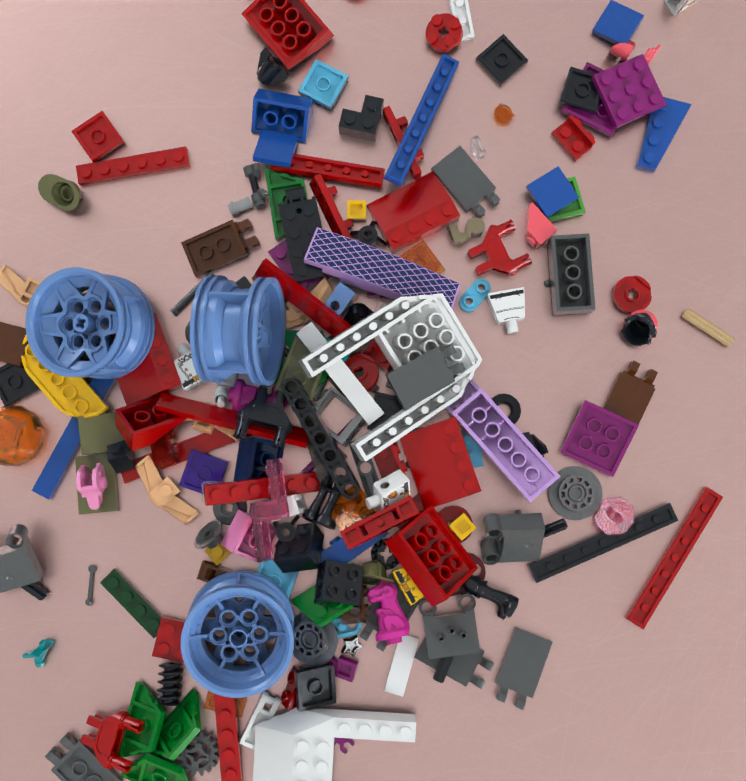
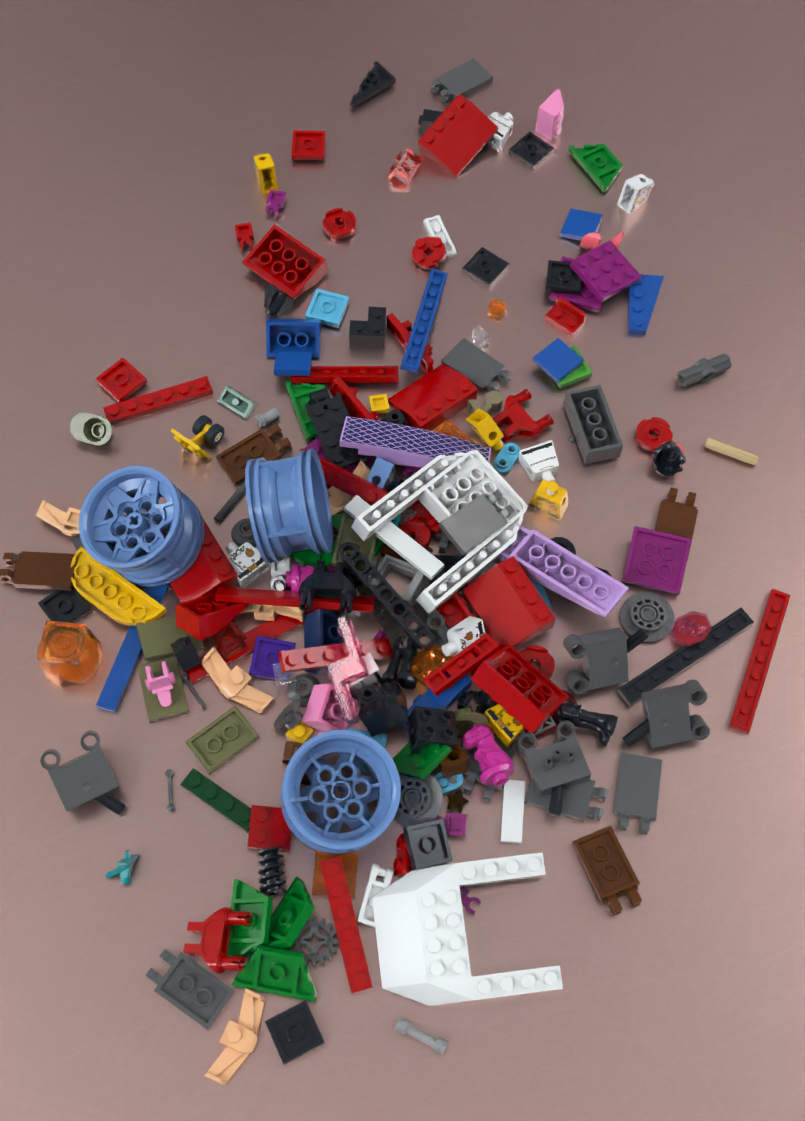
camera: 15 degrees left, 20 degrees down
dark grey piece [243,163,268,208] -> none
yellow plate [449,513,476,541] -> none
coral slope [525,202,557,249] -> none
none -> plate [170,415,225,460]
none -> dark grey hinge [181,674,206,709]
none -> olive tile [186,706,260,775]
none -> sand green slope [218,386,259,419]
none -> yellow torso [465,408,504,451]
none -> yellow torso [528,480,568,521]
none -> reddish brown tile [572,826,642,916]
none -> dark grey piece [622,680,710,748]
none -> dark grey piece [677,354,732,387]

